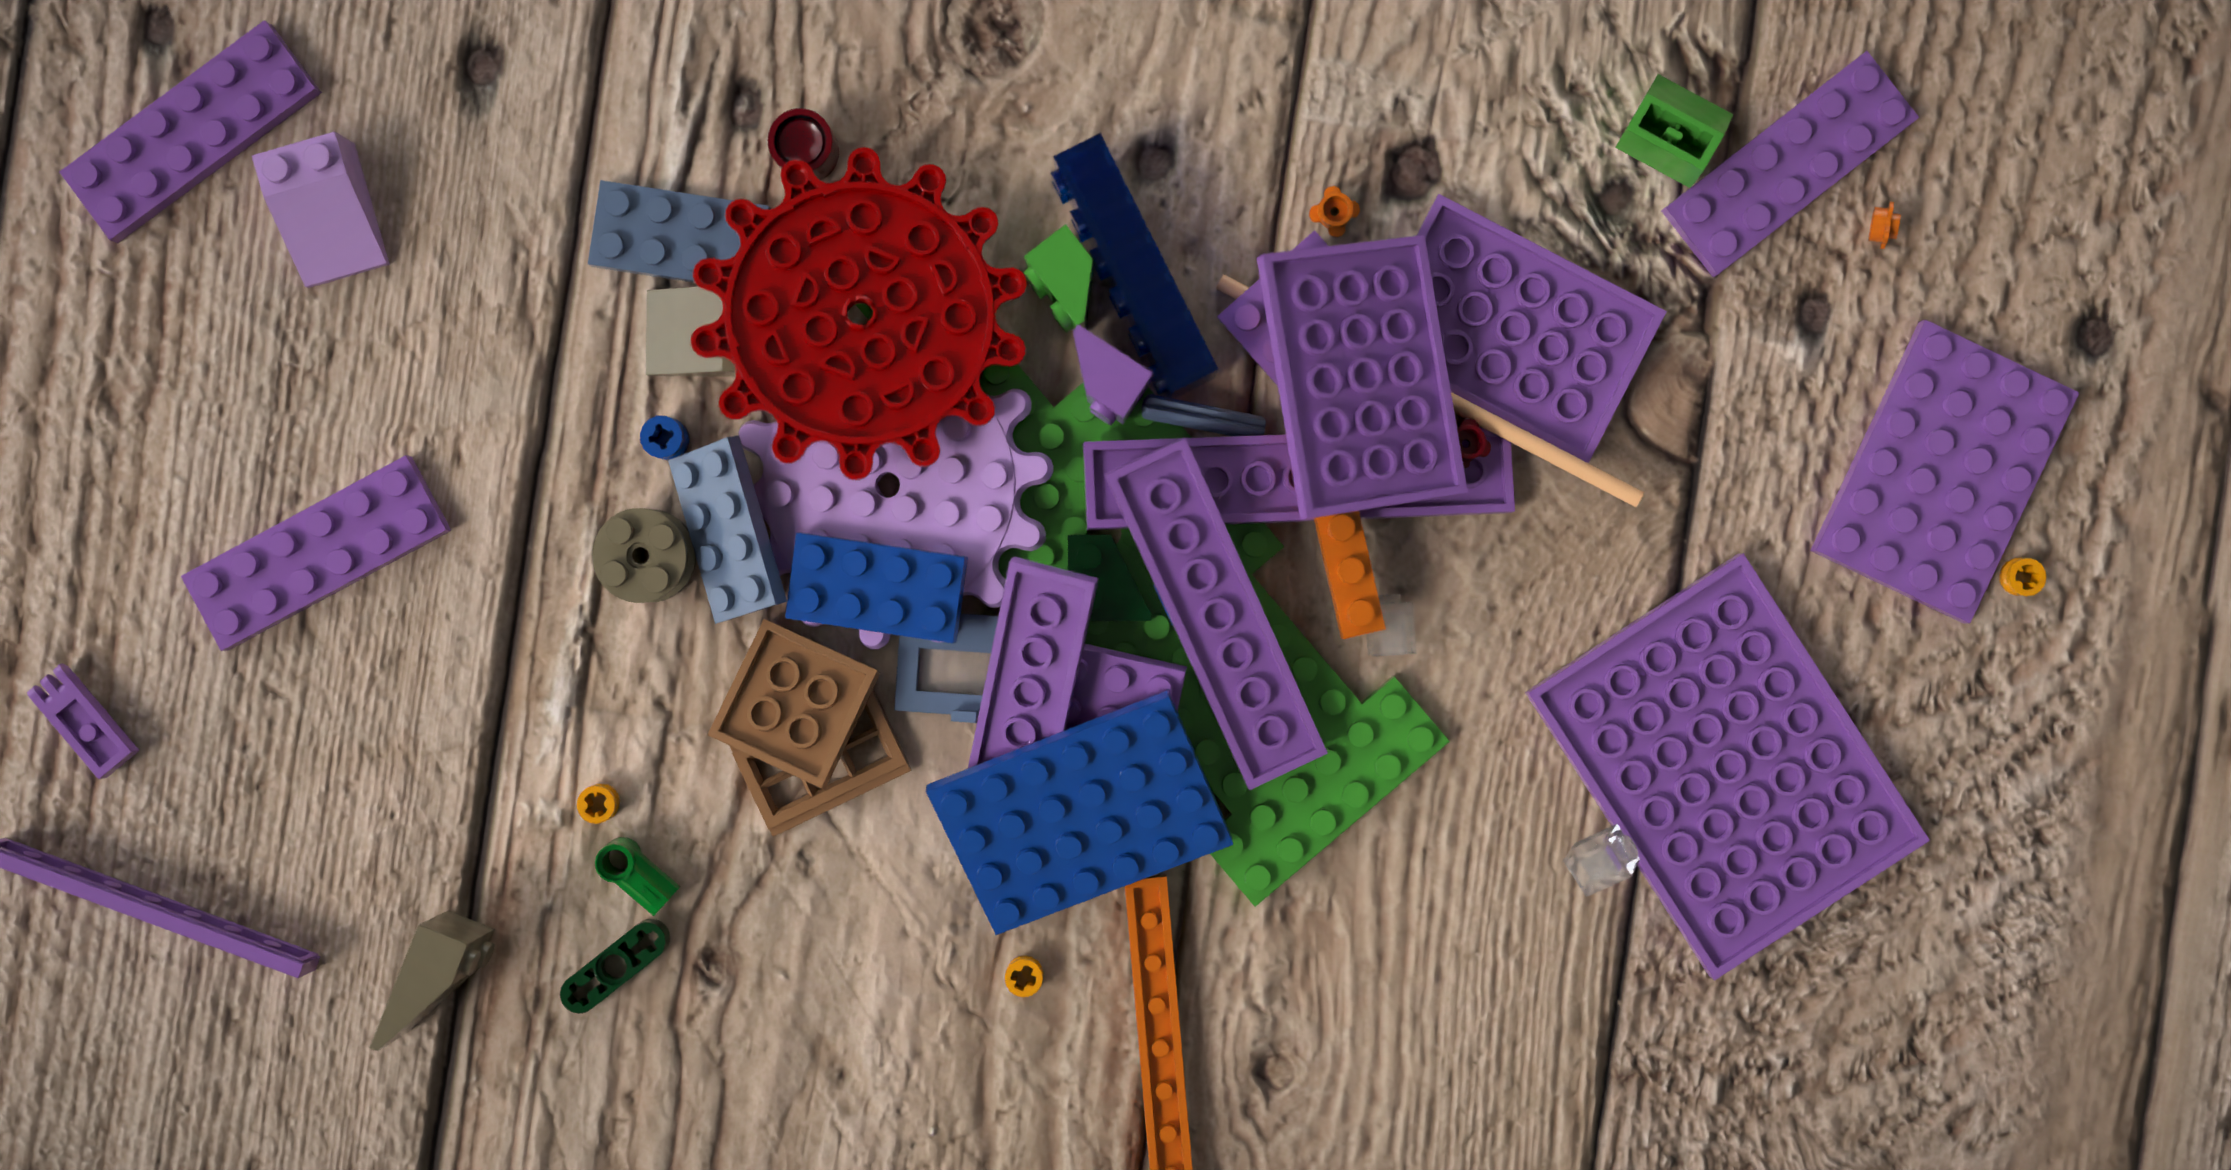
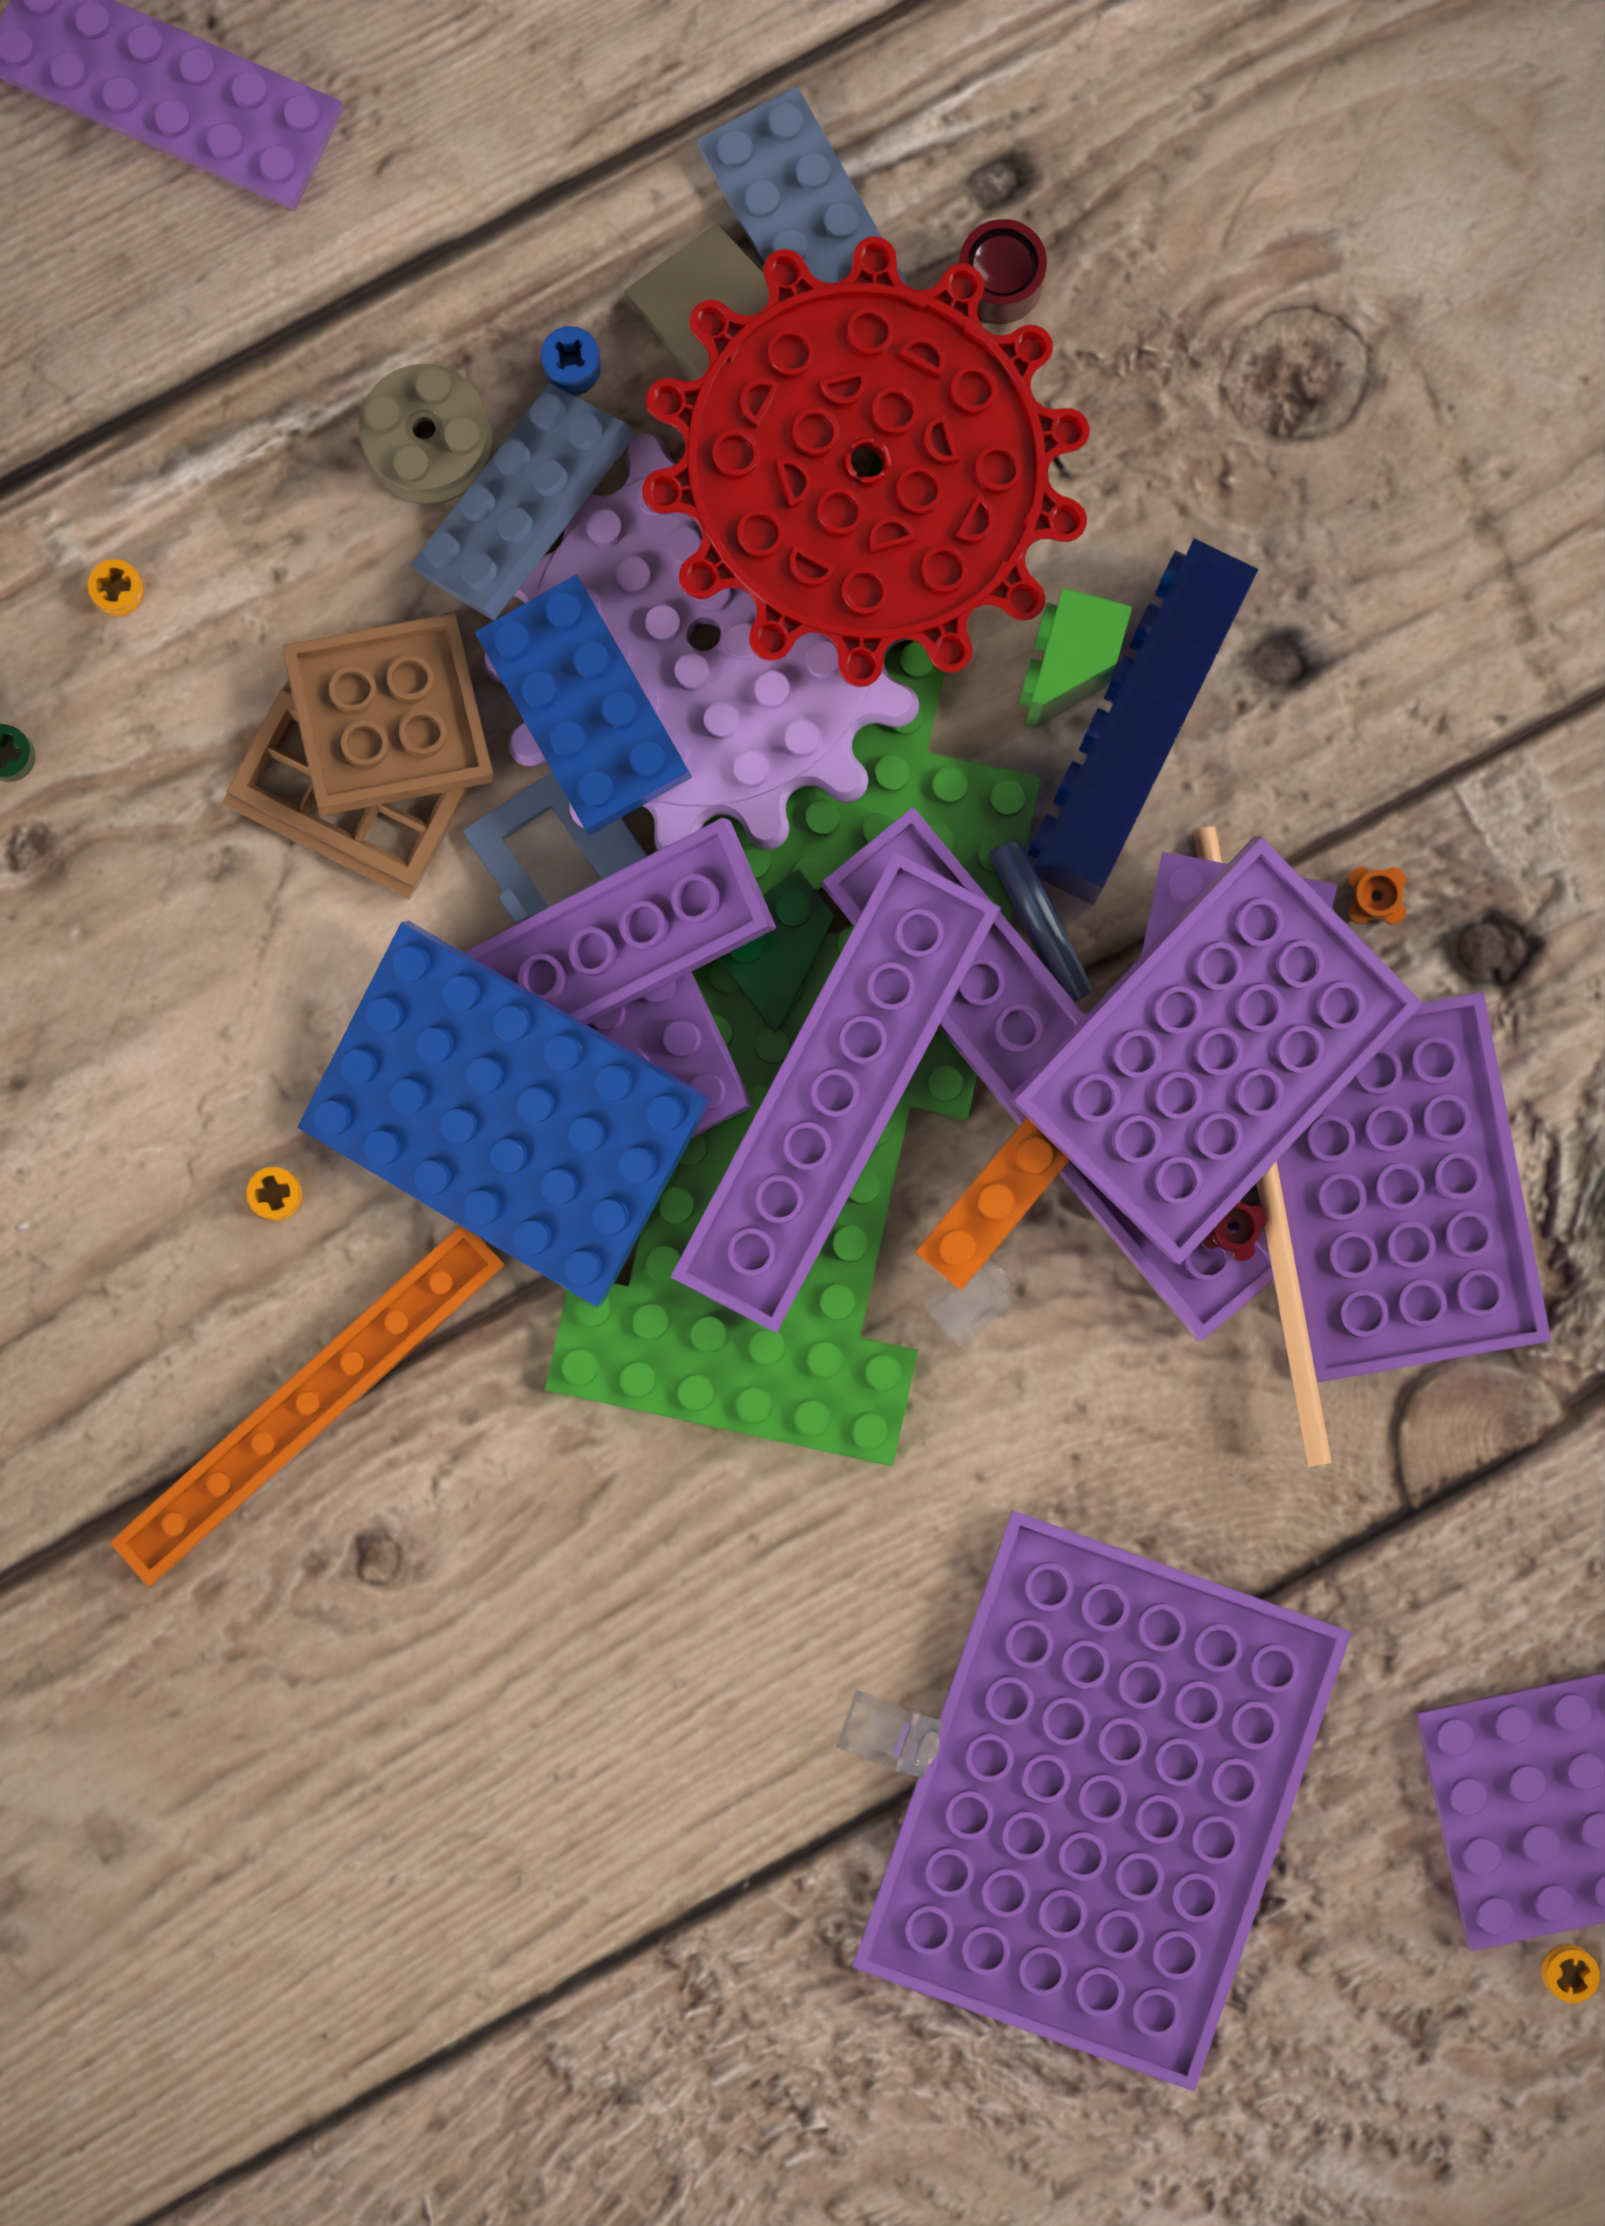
camera: 45 degrees right, 5 degrees down
green piece [595,837,680,916] -> none
medium lavender slope [1073,324,1153,426] -> none

